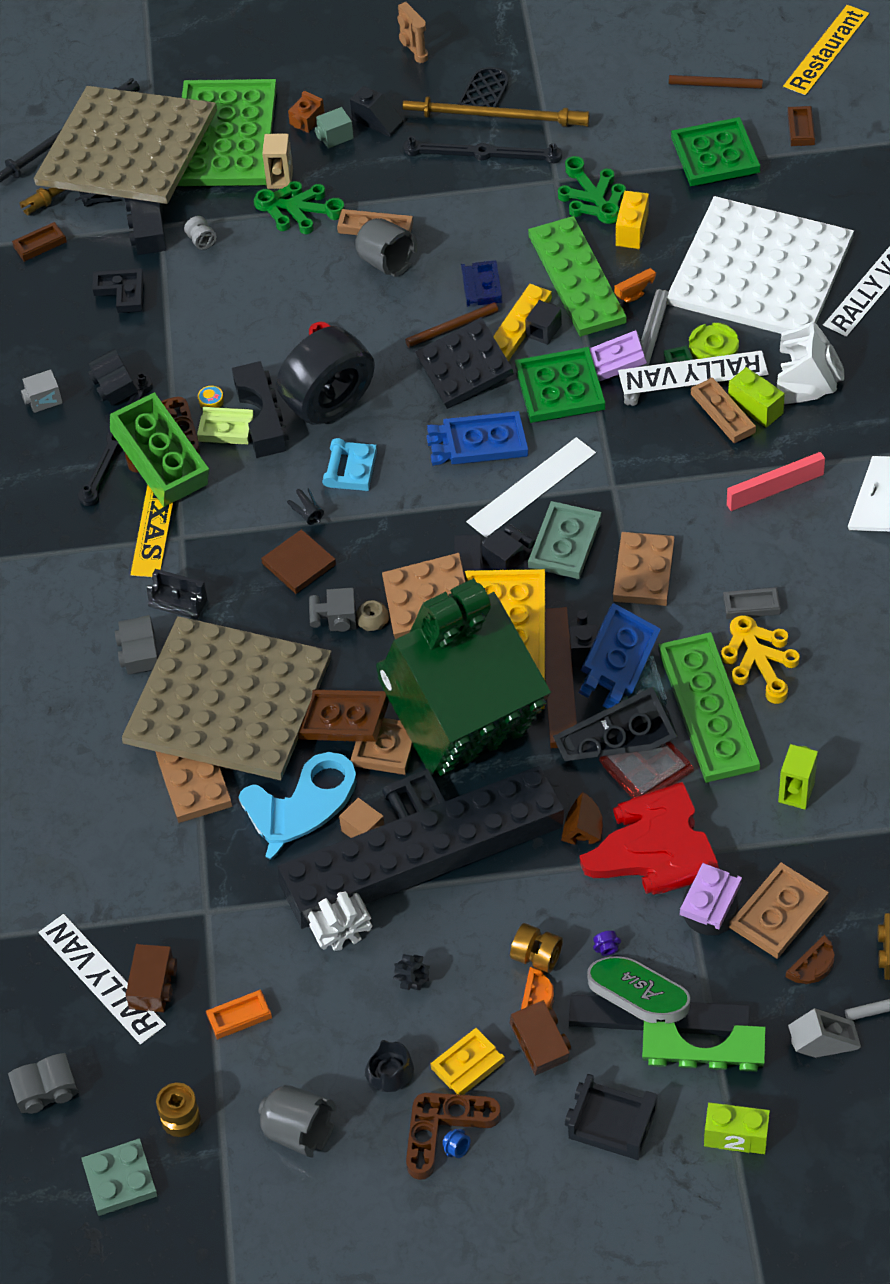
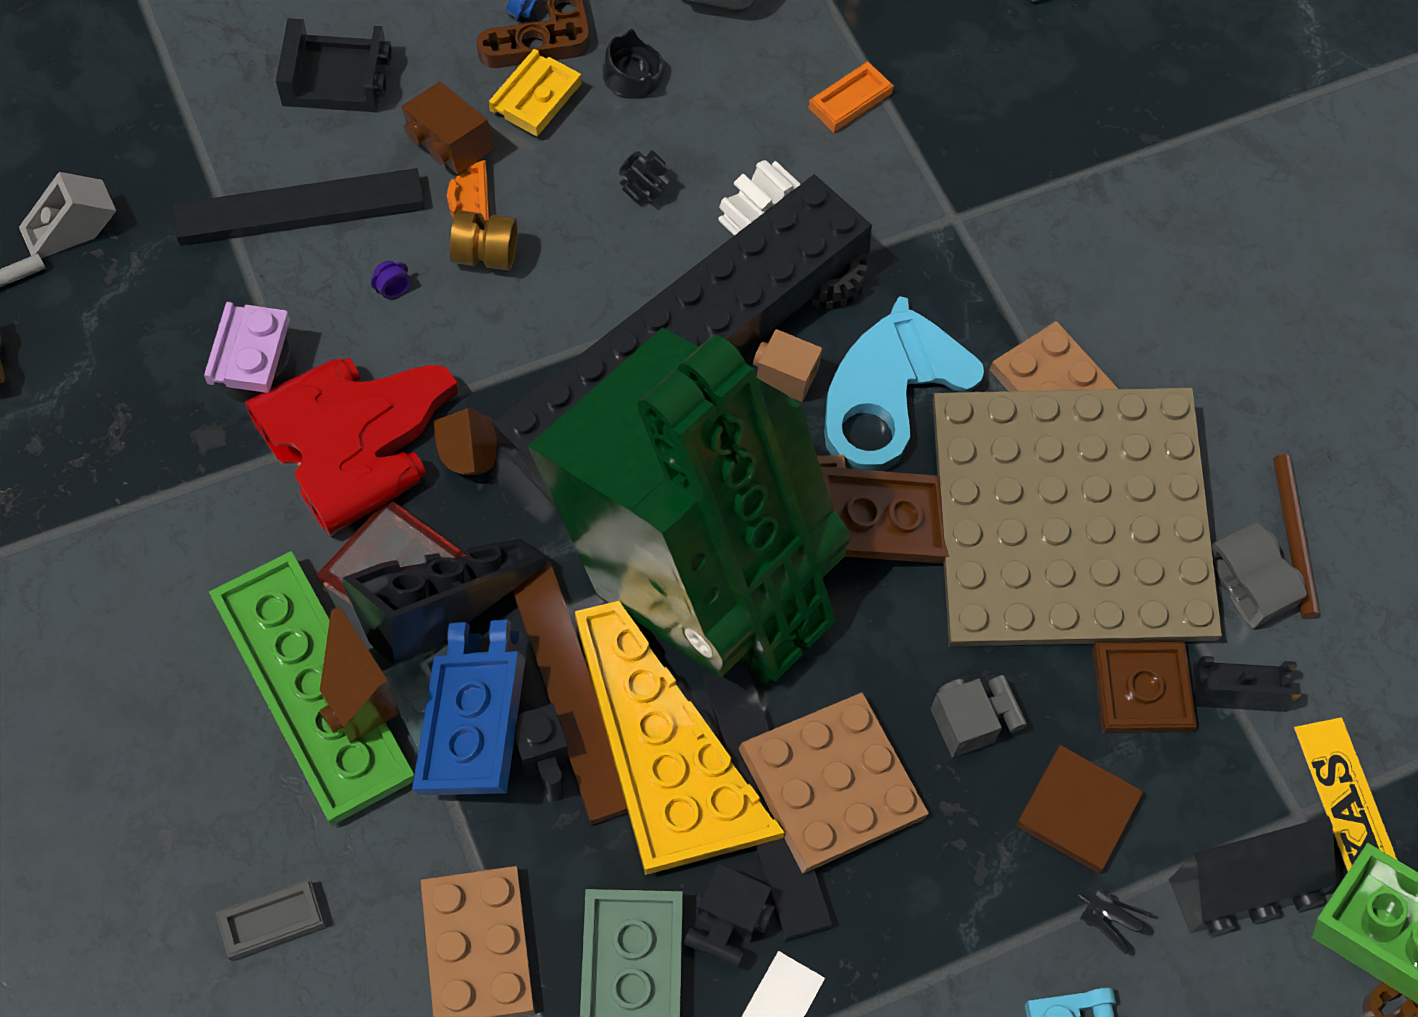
camera: 155 degrees right, 10 degrees up
white sticker [38,914,166,1044] -> none
reddish brown brick [125,944,177,1012] -> none
dark tan plate [356,600,389,631] -> none
green tile [587,956,690,1023] -> none
bright green arch [642,1021,765,1071] -> none
lime brick [704,1102,770,1154] -> none
yellow plant [721,616,799,704] -> none
medium nougat plate [730,863,829,959] -> none
lime brick [778,744,818,810] -> none
reddish brown tile [785,934,835,984] -> none
none -> reddish brown slope [319,606,399,743]
none -> reddish brown tile [1092,642,1197,733]
none -> black slope [1169,816,1336,936]
none -> reddish brown bar [1273,454,1320,619]

